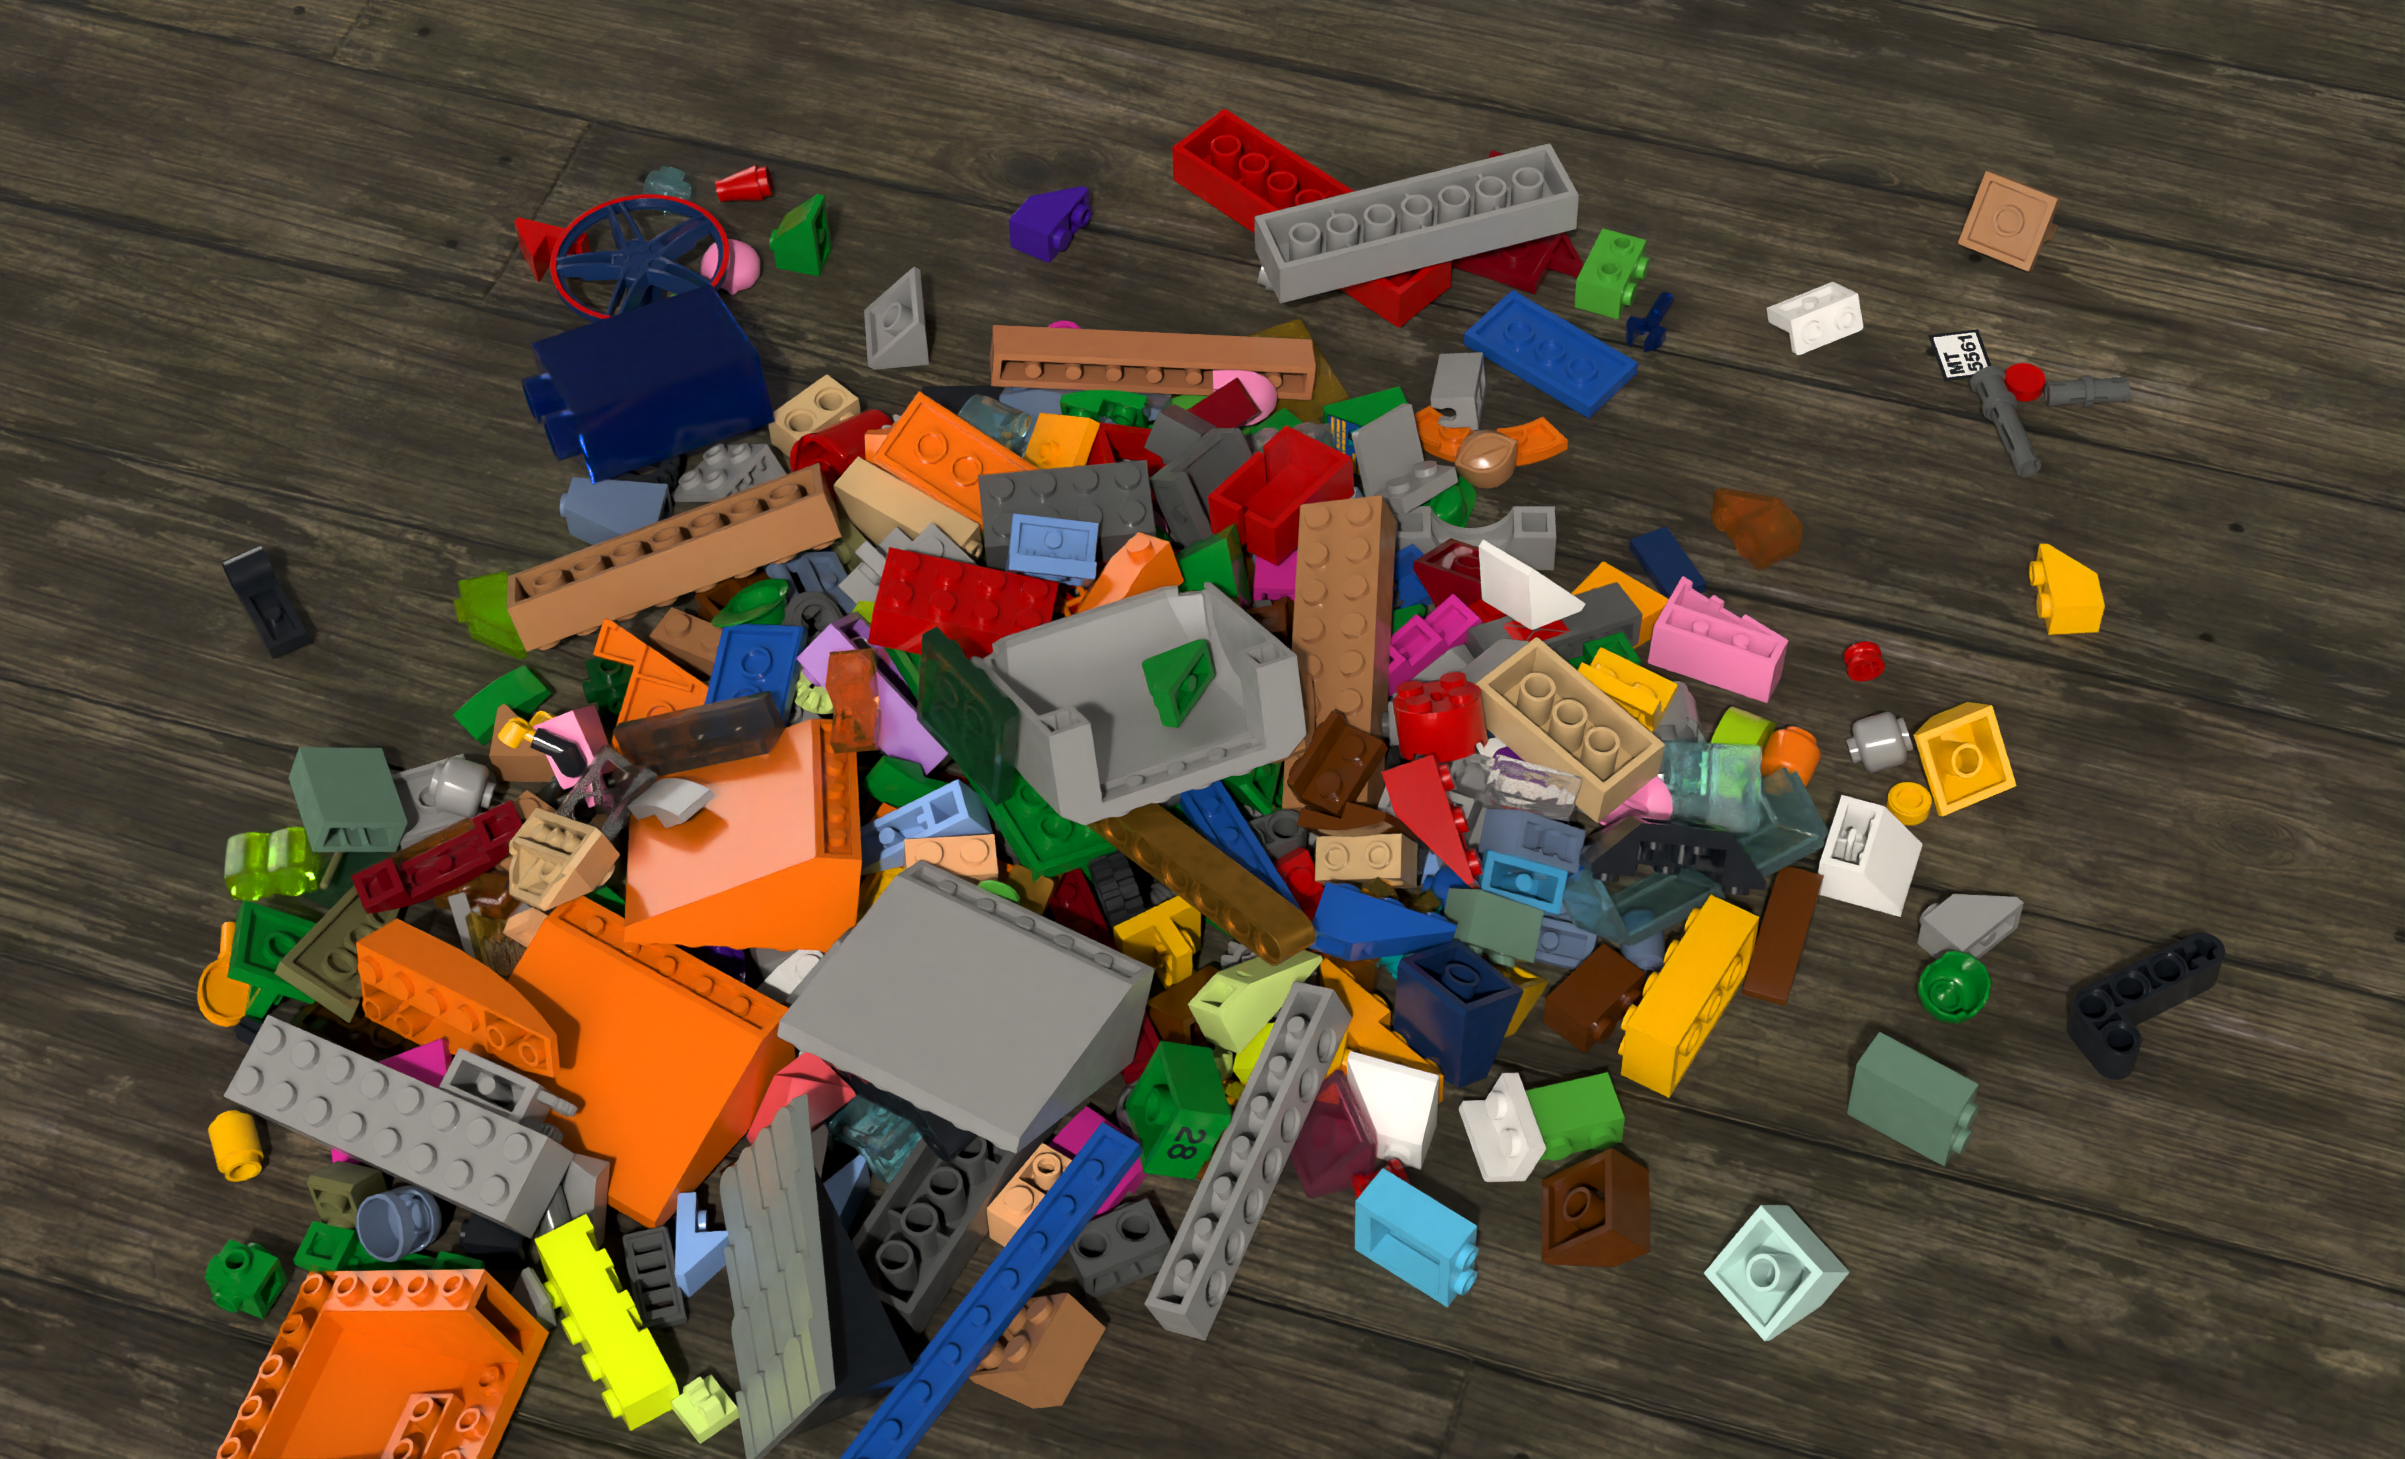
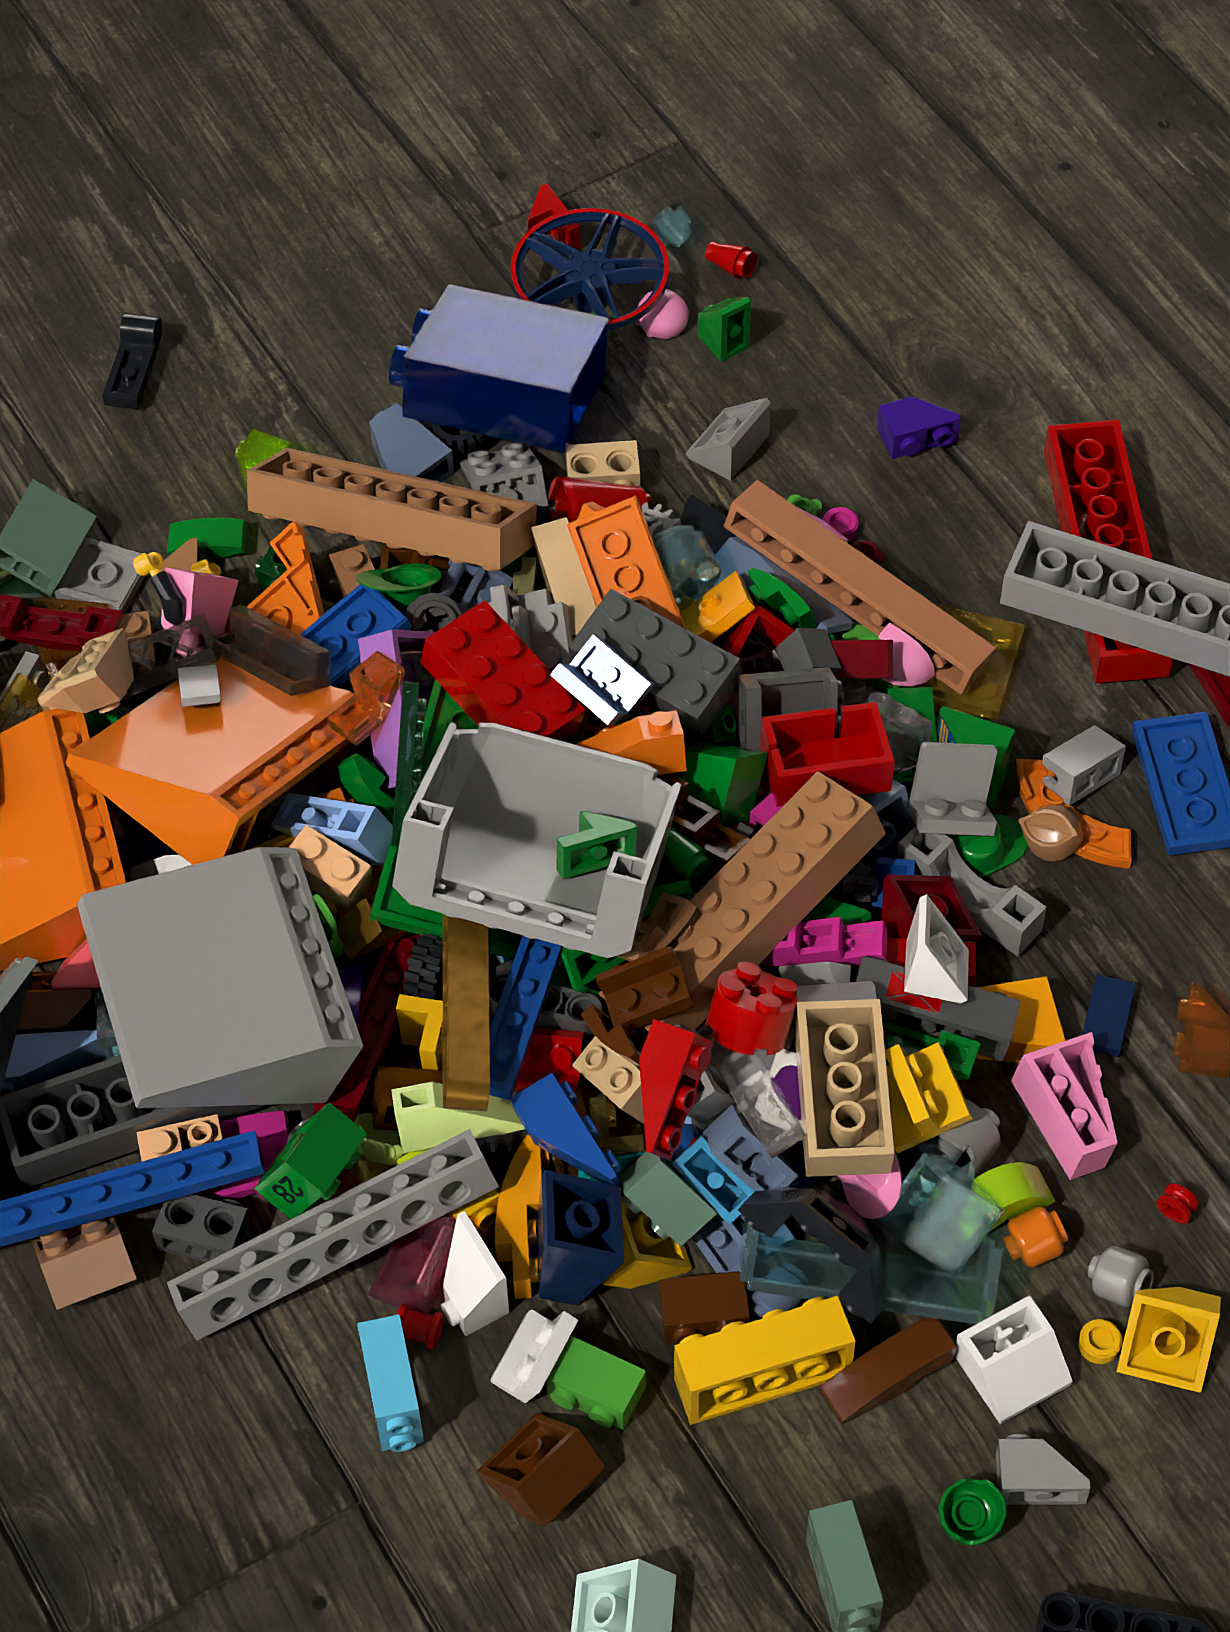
camera: 40 degrees right, 5 degrees up
light grey head [428,757,496,818] -> none

